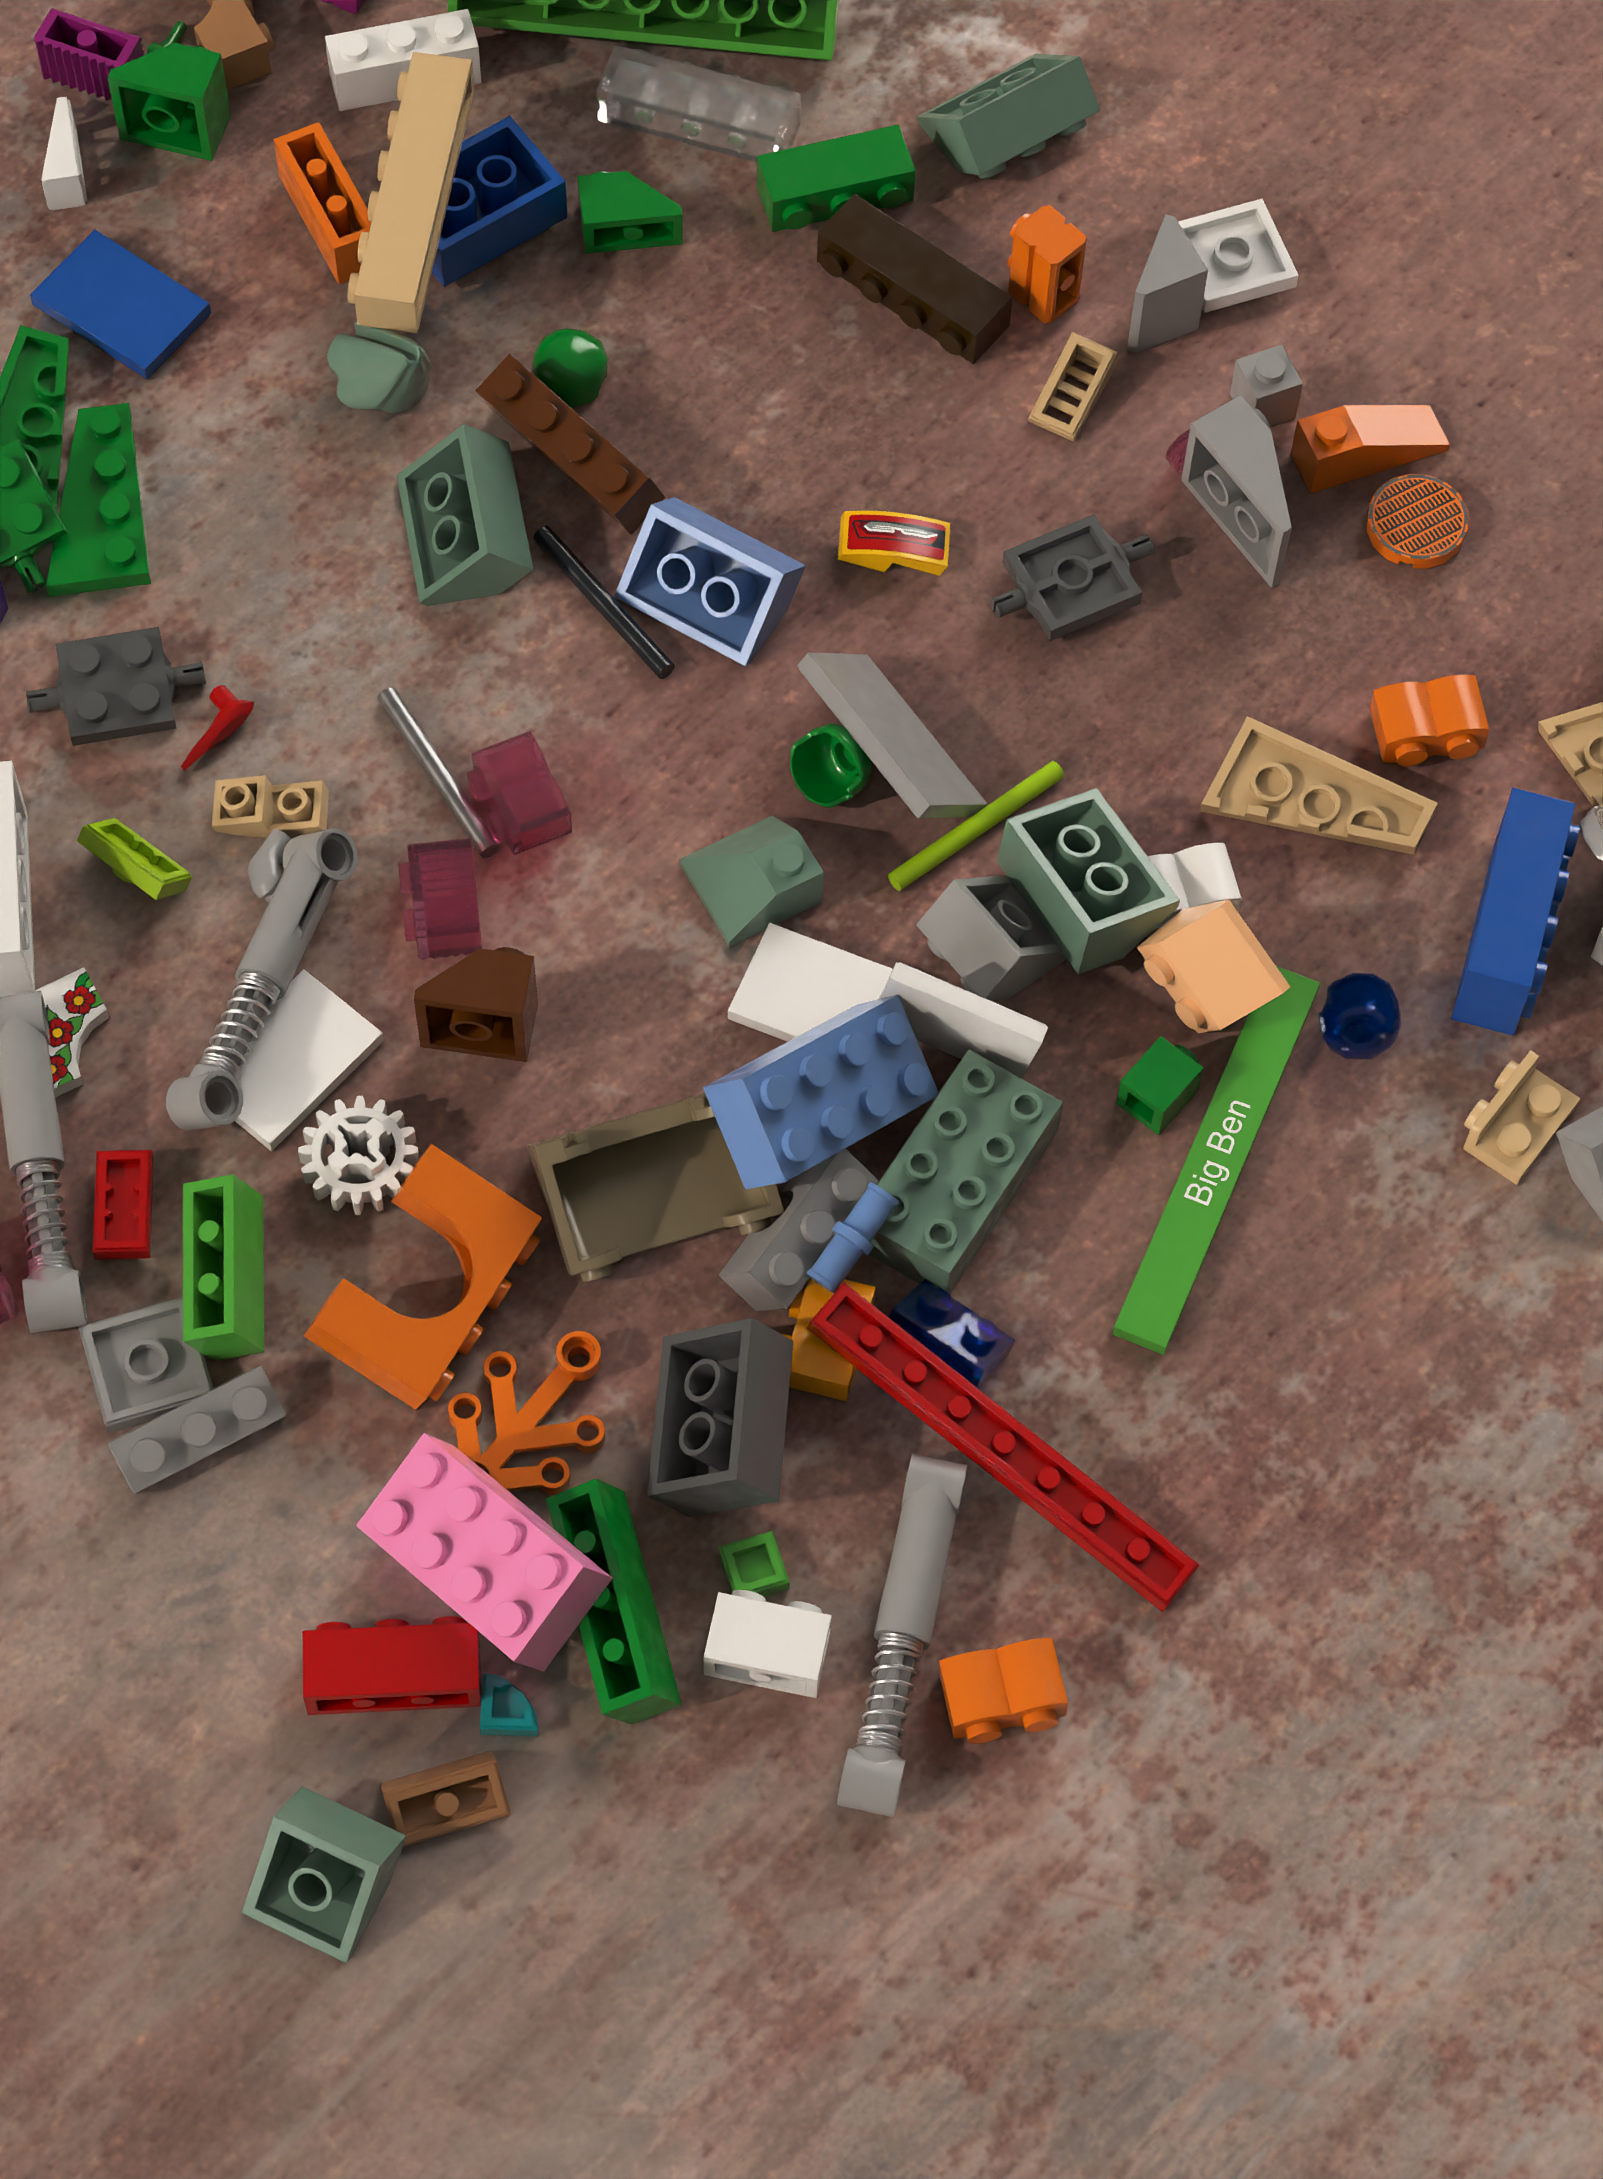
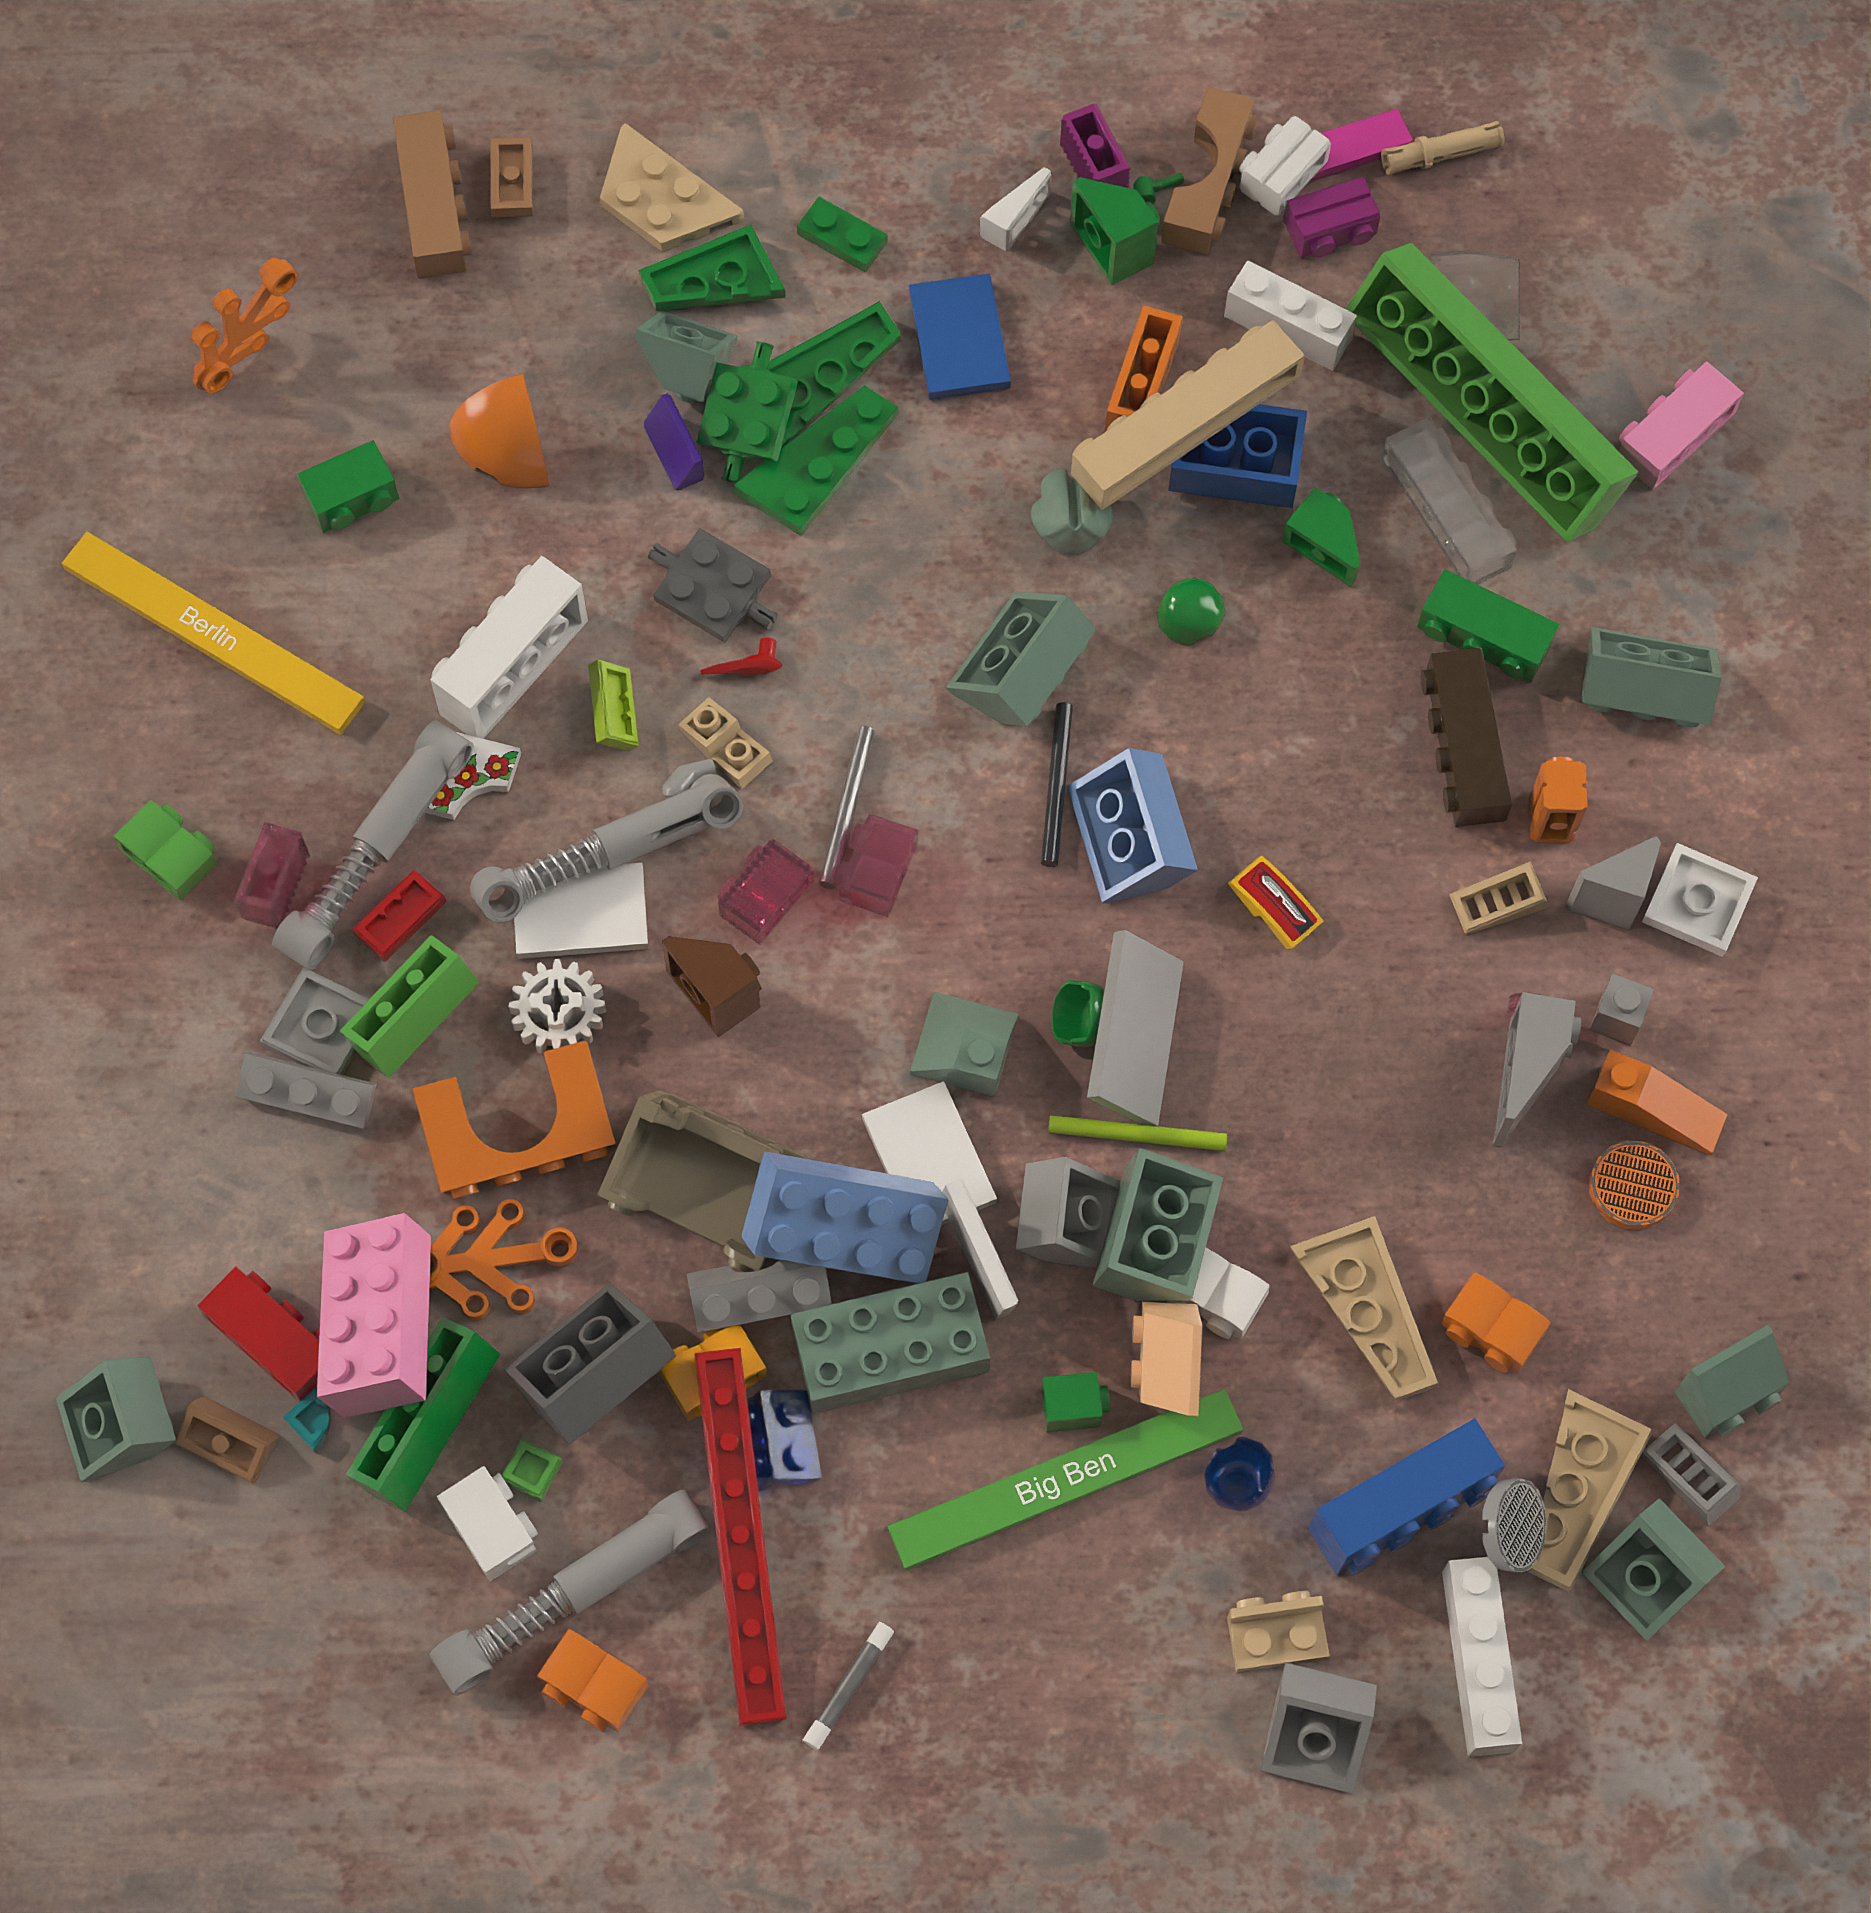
camera: 45 degrees right, 5 degrees up
reddish brown brick [475,353,666,534] -> none
medium blue pin [806,1182,899,1294] -> none
dark grey plate [990,514,1154,642] -> none
none -> flat silver bar [803,1622,894,1751]

